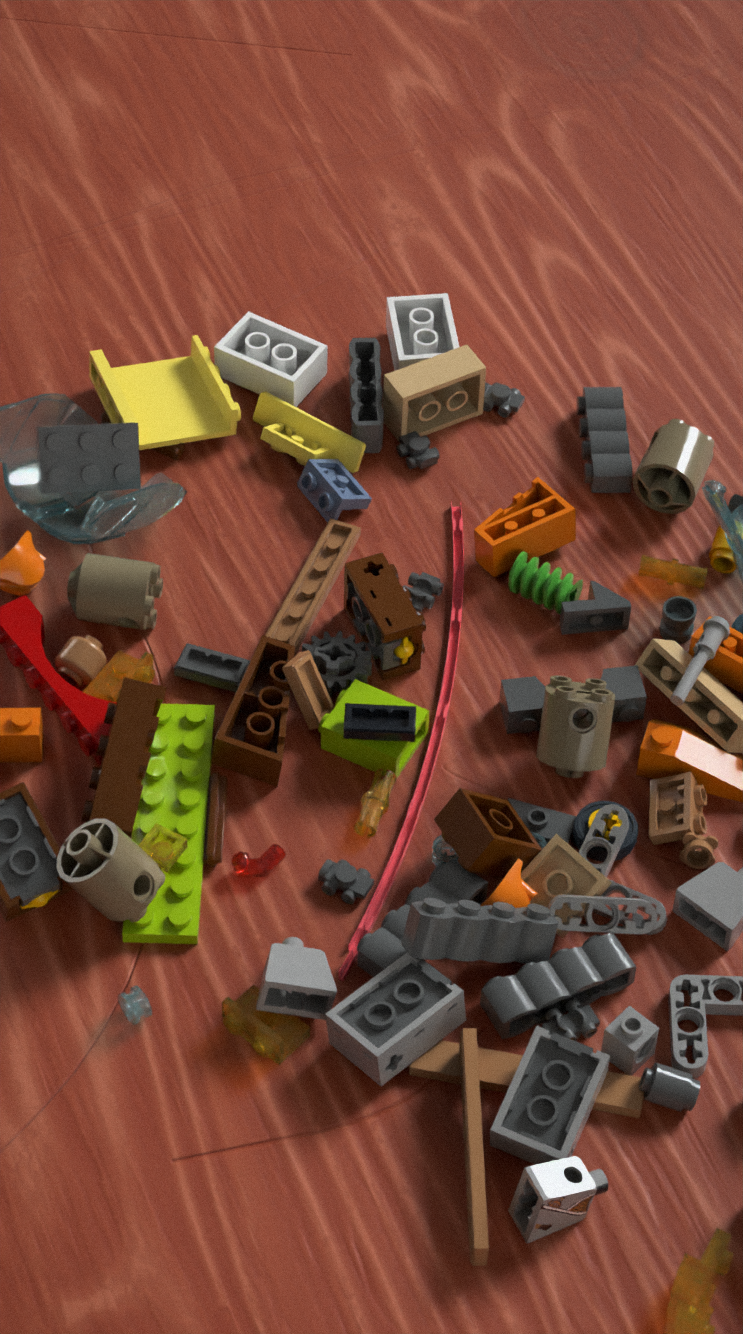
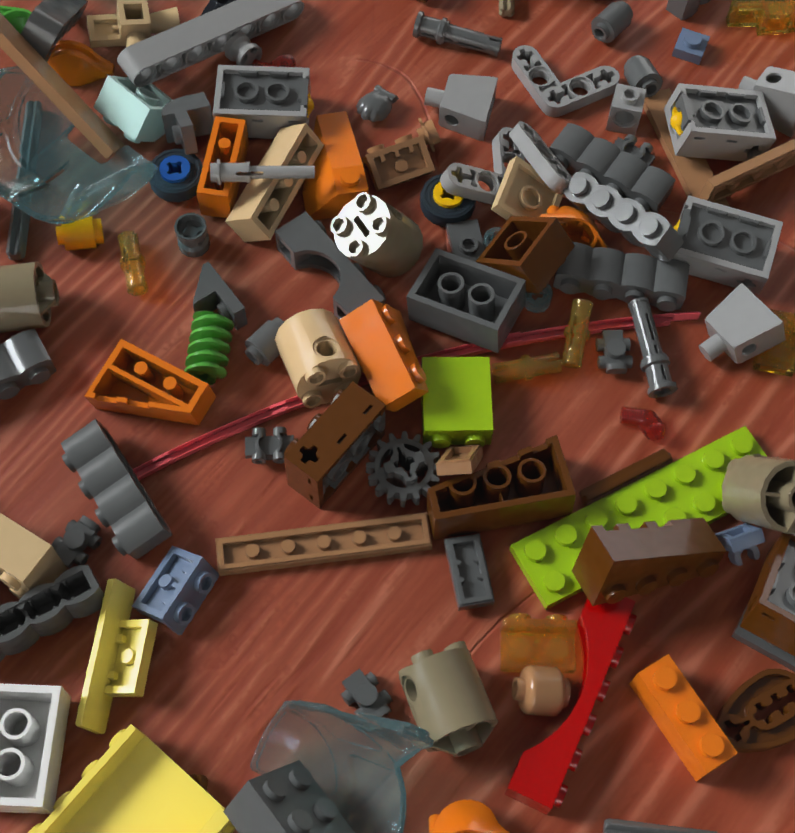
camera: 120 degrees left, 15 degrees up
clear yellow plate [138,823,188,873] -> none
black plate [343,703,416,742] -> none
none -> dark grey brick [61,419,173,560]
none -> dark grey brick [245,317,285,366]
none -> tan cylinder [275,309,362,408]
none -> orange wedge [339,299,429,412]
none -> dark grey piece [340,668,393,726]
none -> dark grey brick [406,248,526,353]
none -> clear yellow pin [561,299,594,368]
none -> dark grey pin [628,297,678,398]
none -> sand blue plate [672,28,710,65]

